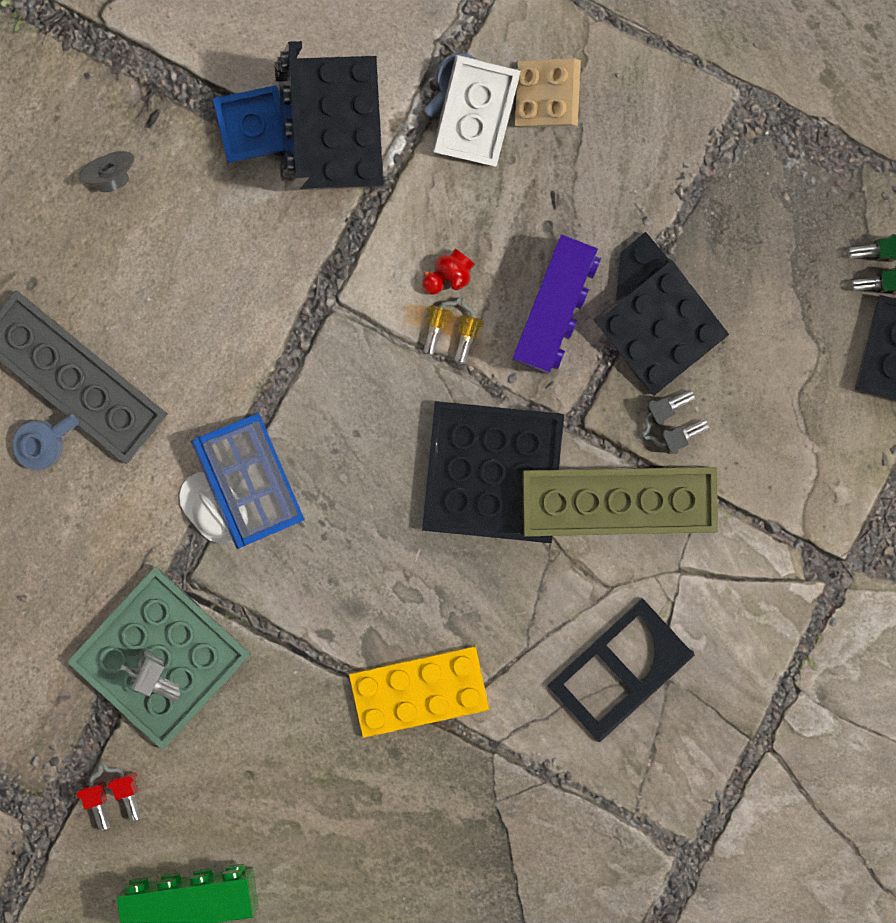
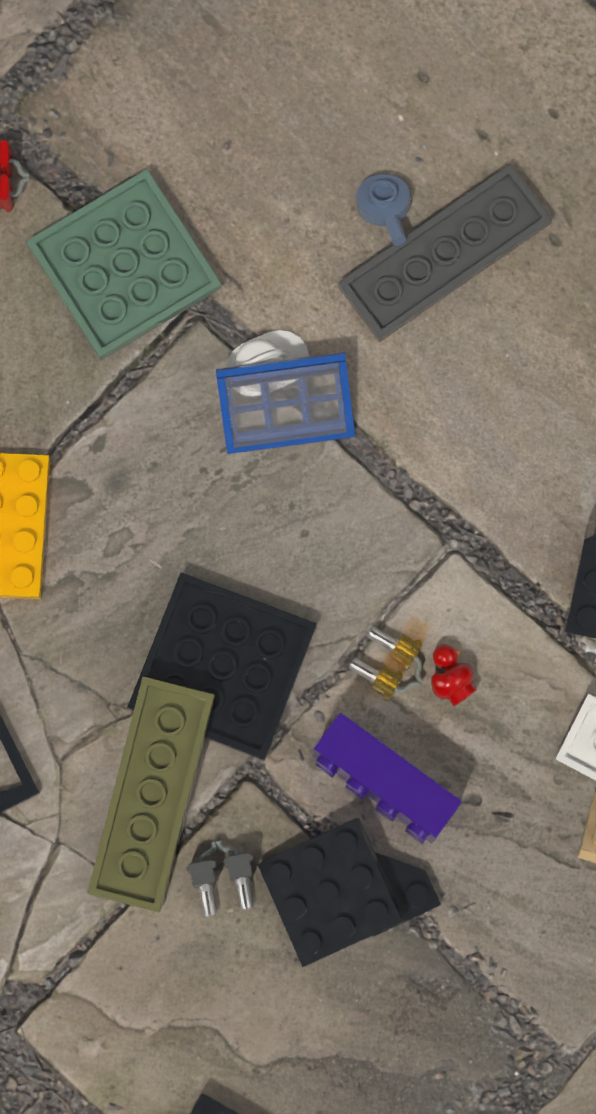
camera: 100 degrees right, 10 degrees down
light grey piece [120,650,181,702] -> none

